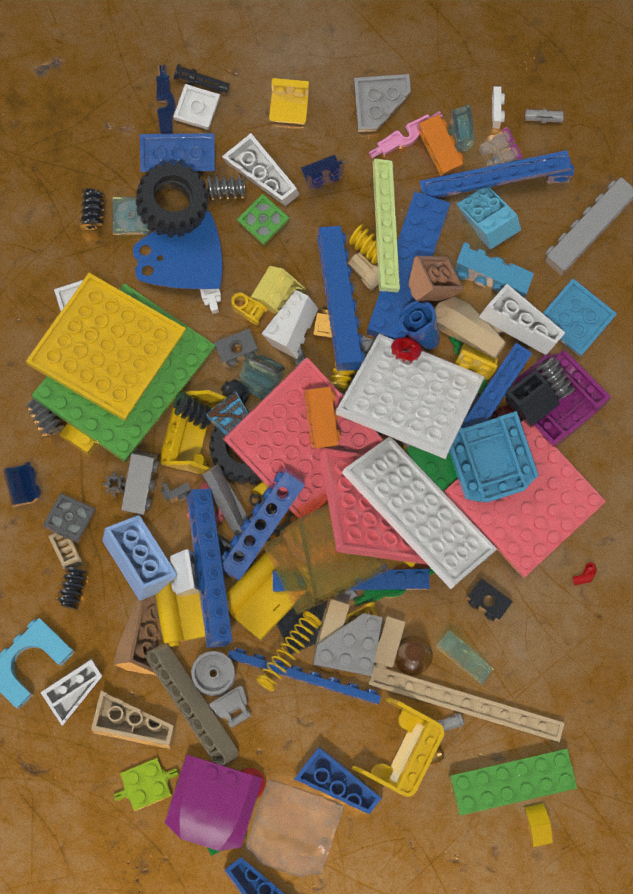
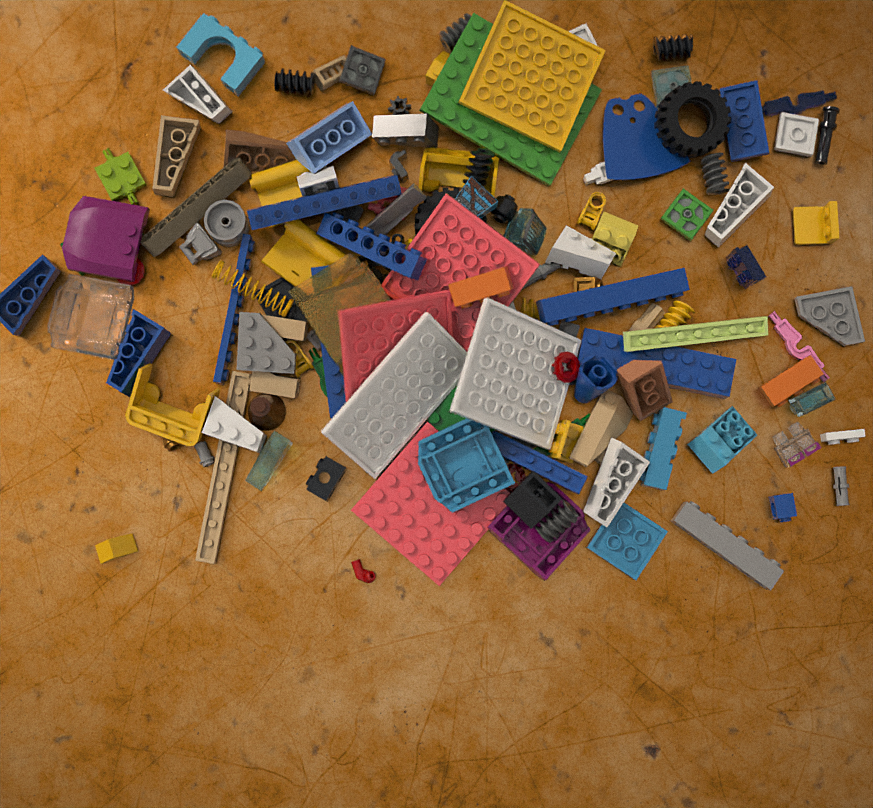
camera: 85 degrees right, 5 degrees up
clear blue bracket [3,462,40,507] -> none
dark grey brick [214,329,258,368] -> none
blue plate [420,150,571,198] -> none
bright green brick [449,749,577,816] -> none
none -> white wedge [202,396,267,453]

